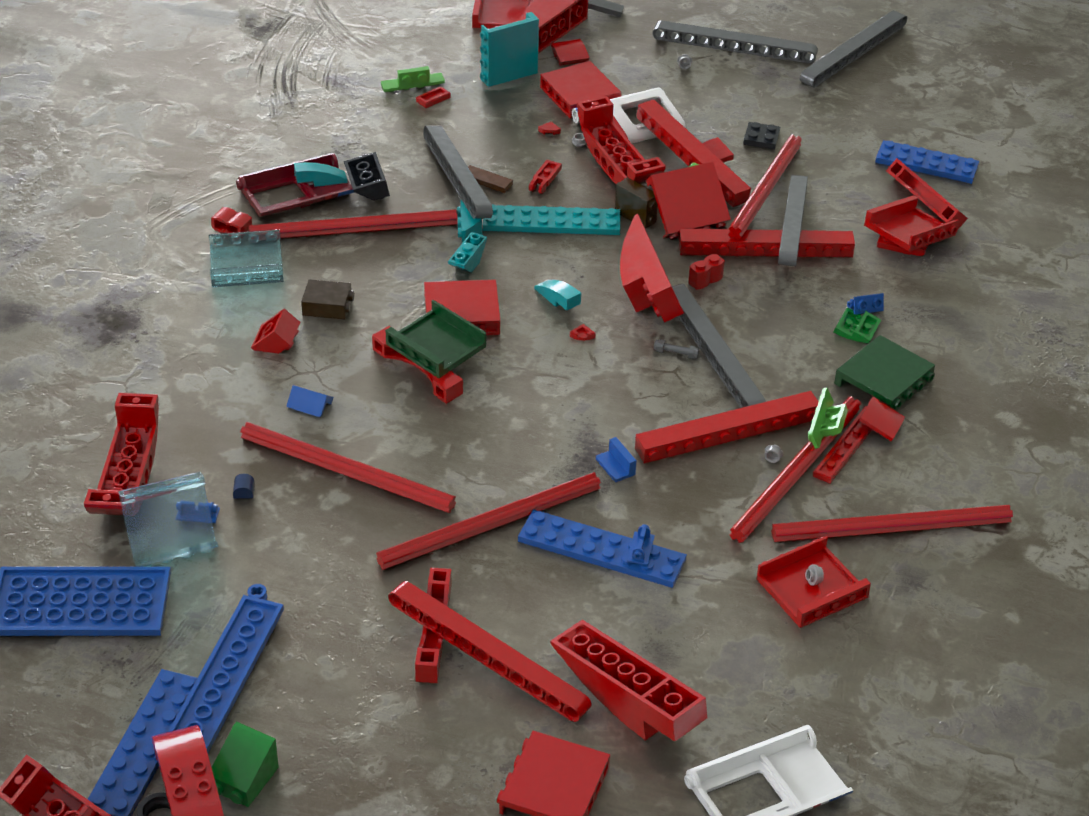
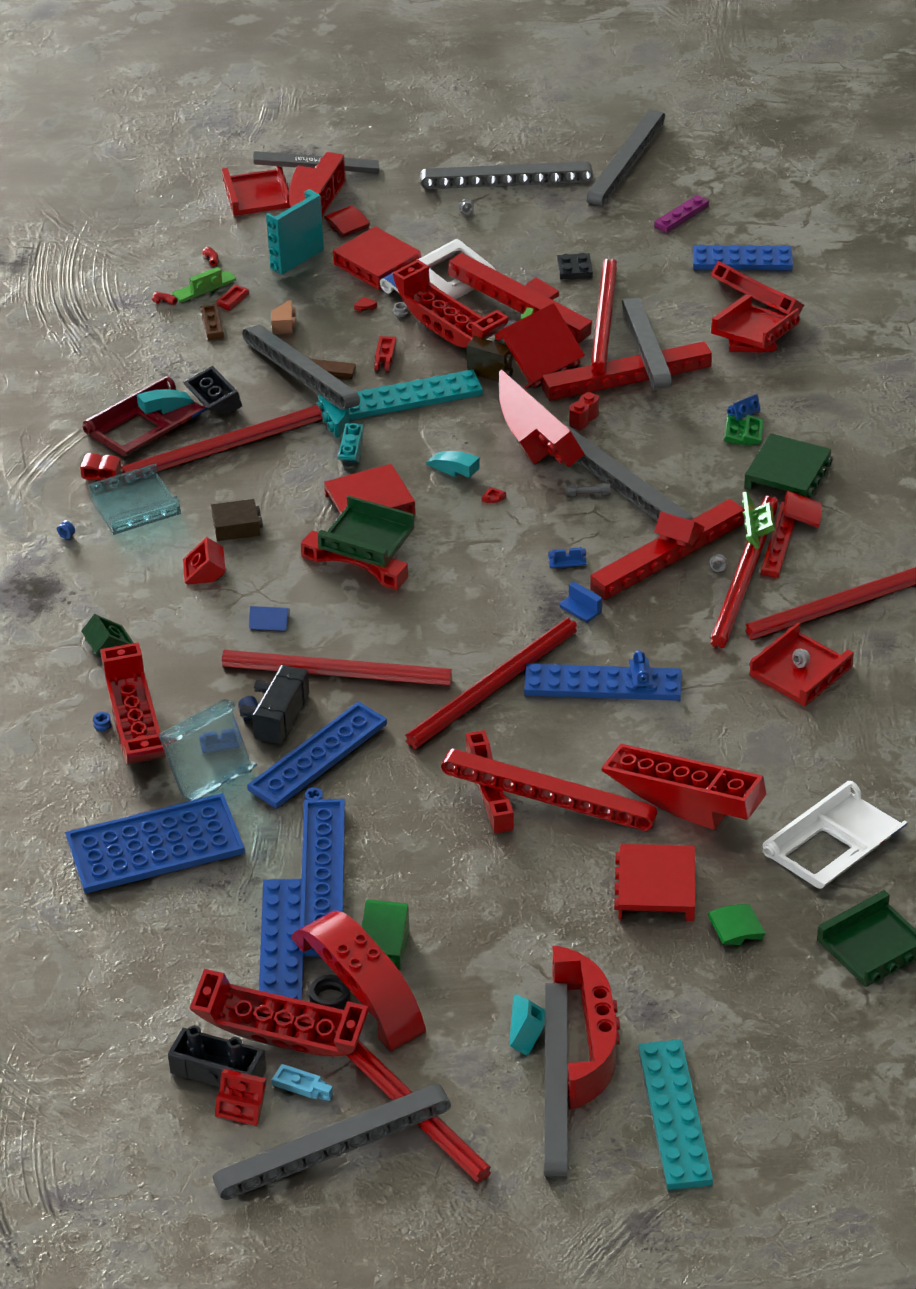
camera: 15 degrees left, 0 degrees up
none -> blue bush [57,521,75,539]
none -> dark green slope [81,614,134,657]
none -> blue bush [93,712,111,731]
none -> red arm [152,292,177,305]
none -> reddish brown tile [200,304,224,340]
none -> red arm [202,247,219,266]
none -> black piece [240,665,309,744]
none -> blue plate [247,701,387,809]
none -> nougat slope [271,300,296,335]
none -> blue hinge [548,547,587,568]
none -> magenta plate [654,195,709,233]
none -> red slope [654,511,705,547]

